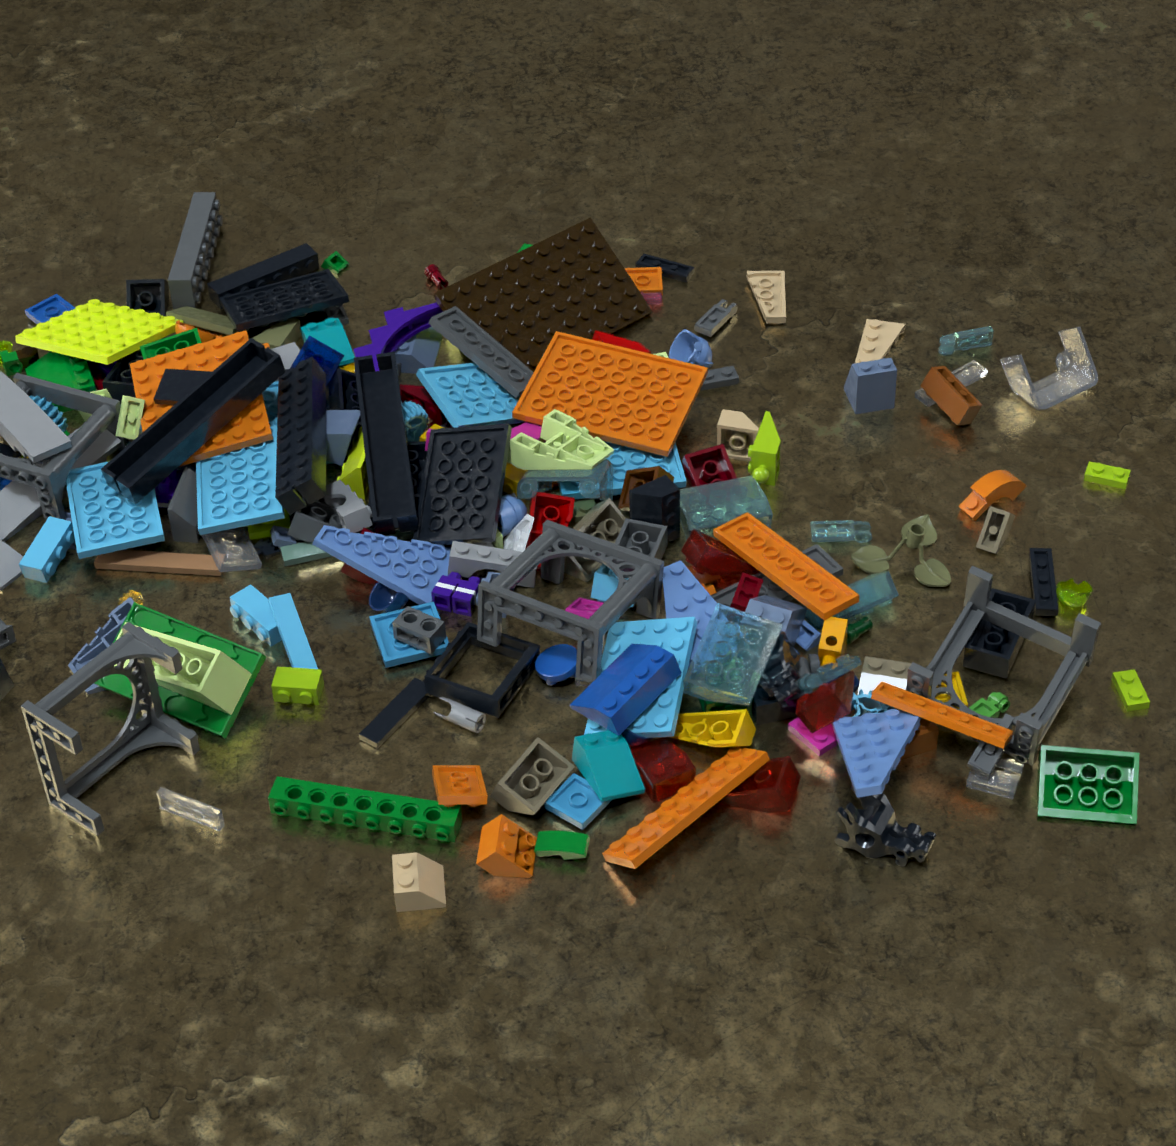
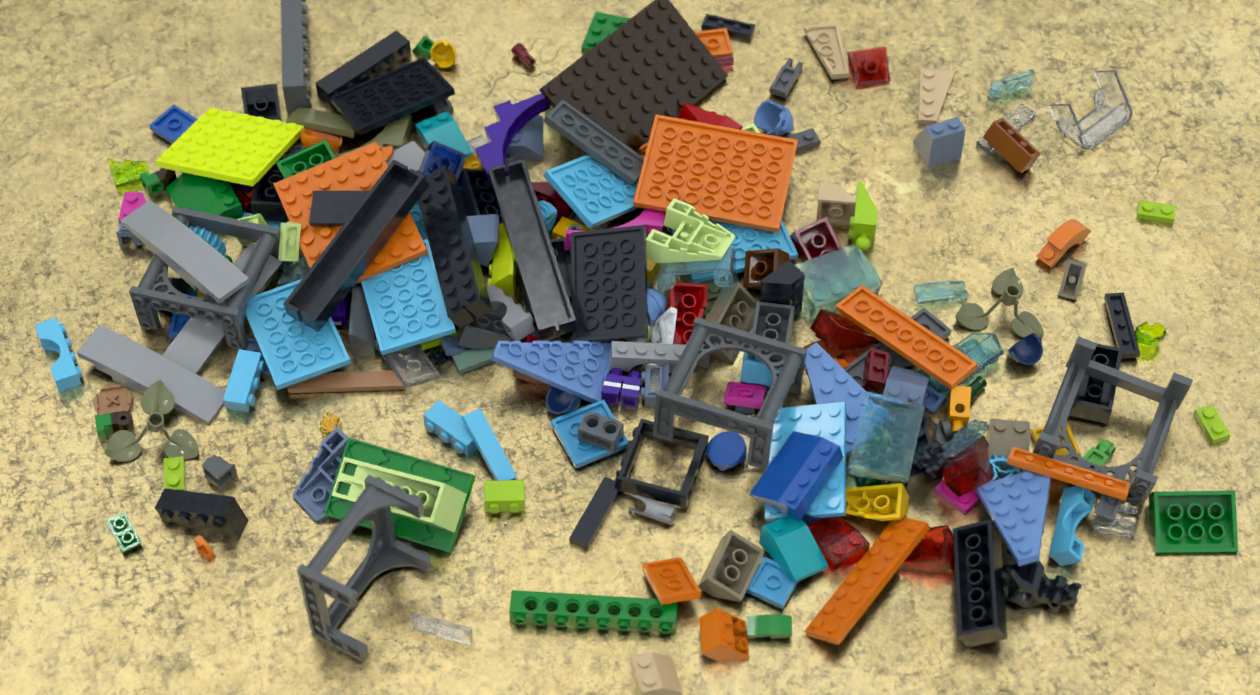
camera: 10 degrees left, 10 degrees up
none -> yellow hair [430,40,457,68]
none -> clear red slope [847,46,890,87]
none -> black brick [953,519,1007,647]
none -> dark blue helmet [1007,333,1043,365]
none -> medium azure arch [1049,486,1095,566]

